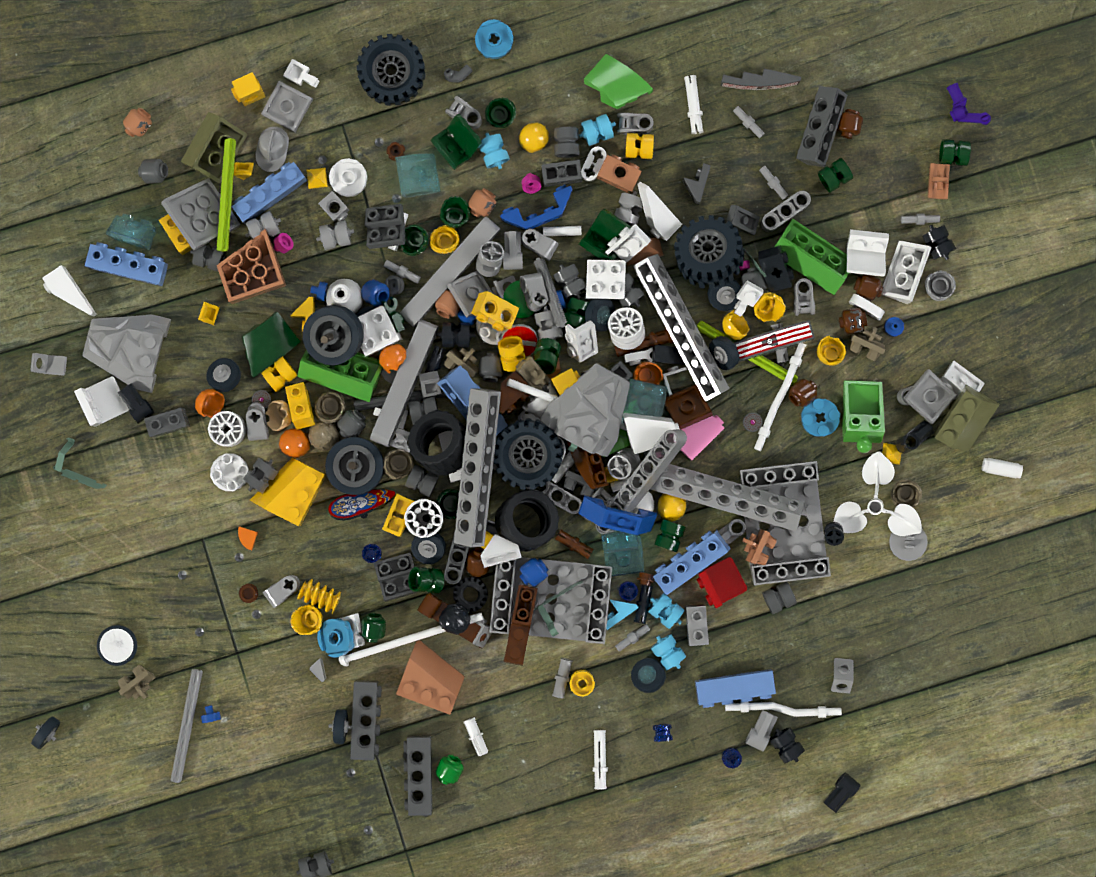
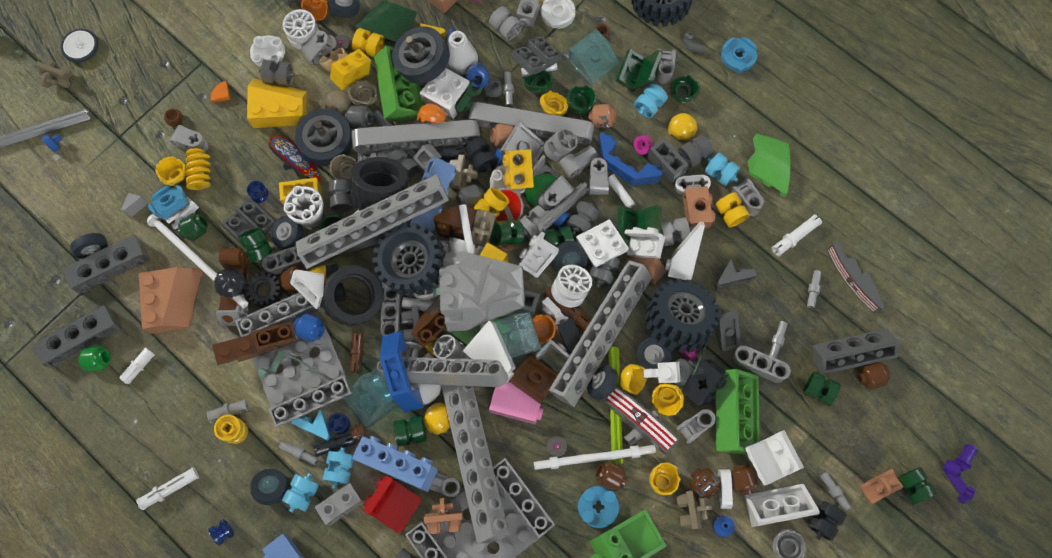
camera: 60 degrees right, 15 degrees down
orange hair [279,428,310,458] -> none

